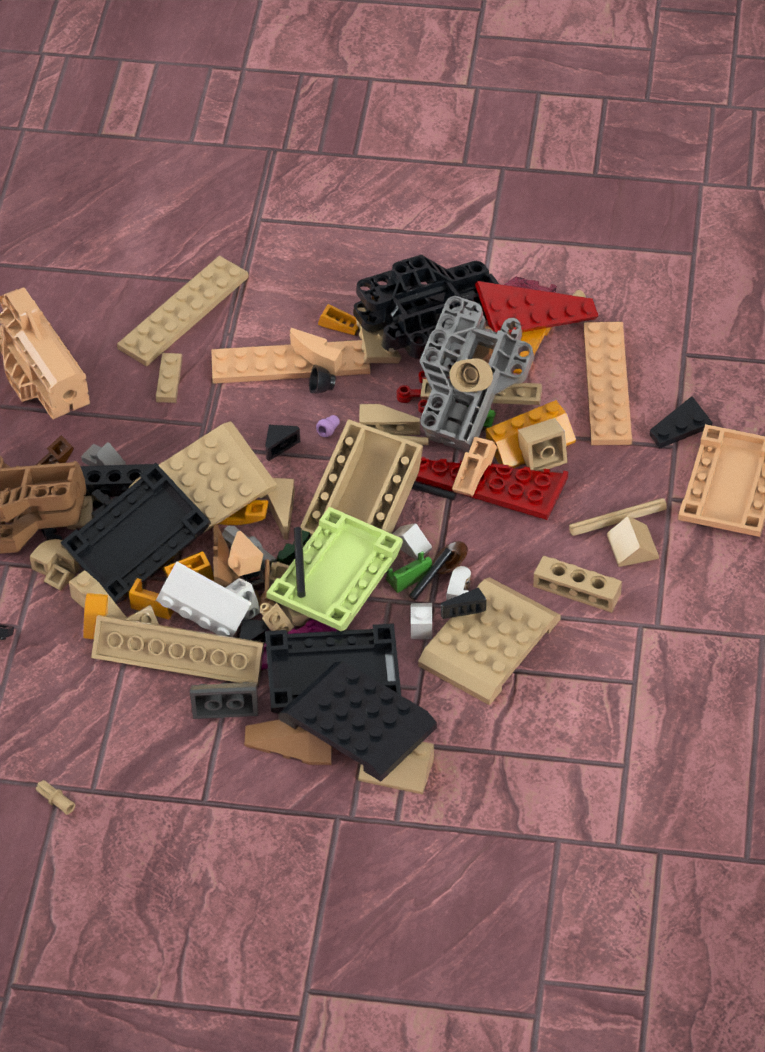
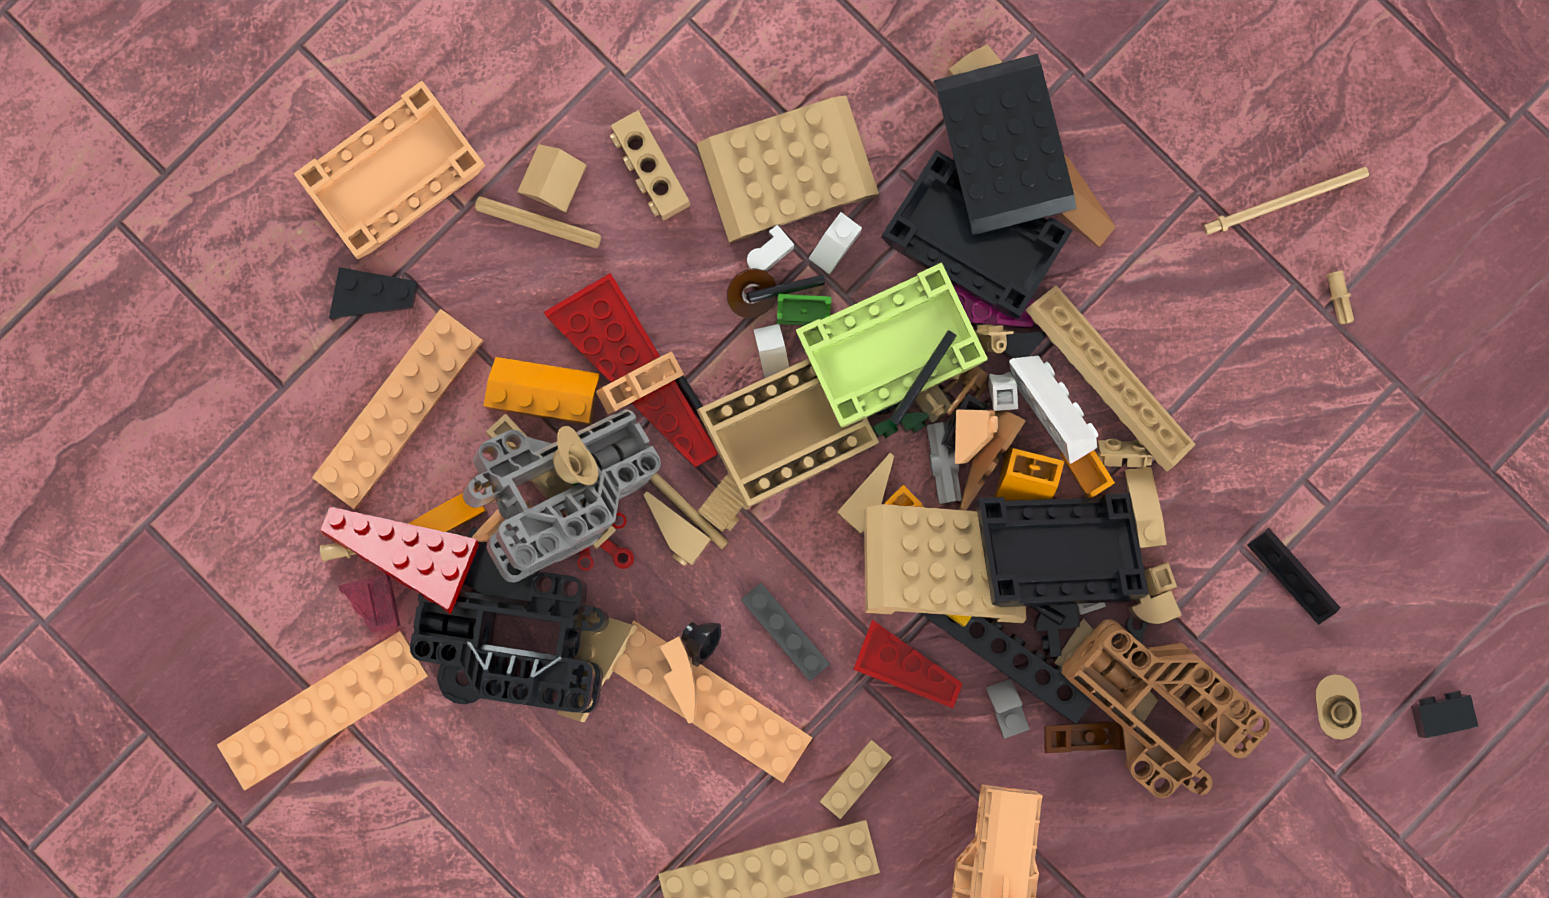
camera: 145 degrees left, 35 degrees up
light orange slope [83,593,108,639] -> none
dark grey slope [190,682,258,719] -> none
black slope [265,424,301,461] -> none
lavender piece [316,415,340,437] -> none
light orange slope [318,304,359,335] -> none
black slope [441,588,486,619] -> none
tan slope [518,418,567,471] -> none
none -> light nougat plate [217,631,429,791]
none -> dark grey plate [741,583,830,681]
none -> red wing [853,620,963,708]
none -> tan bar [1203,167,1369,235]

